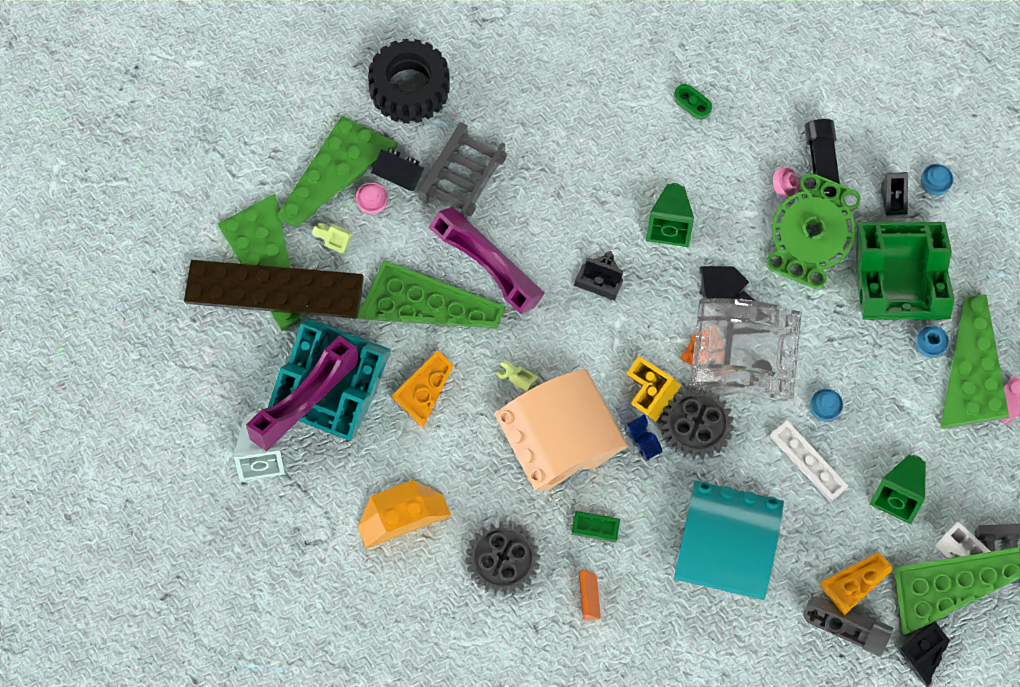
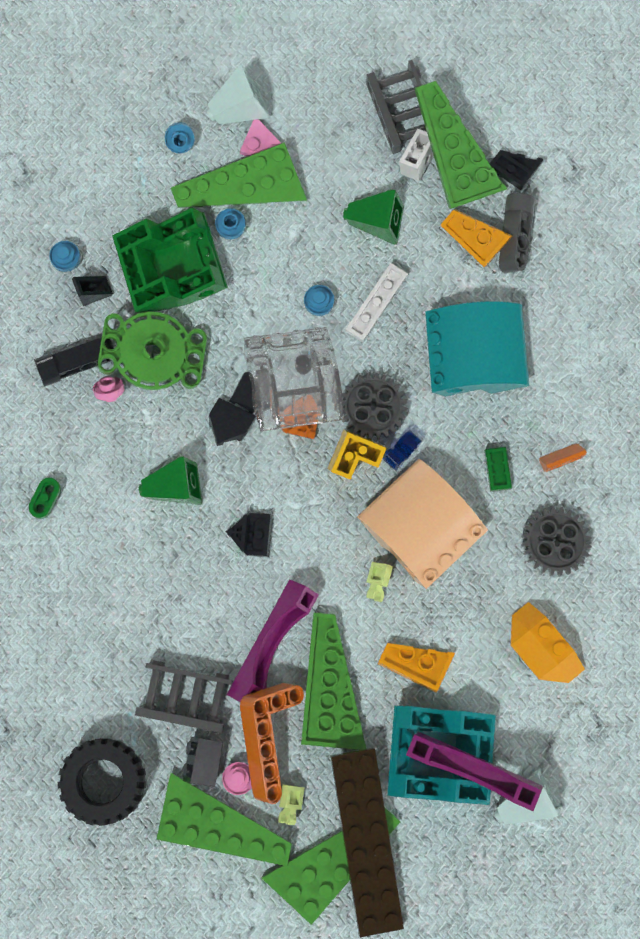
camera: 105 degrees left, 10 degrees up
none -> orange beam [240,683,304,804]

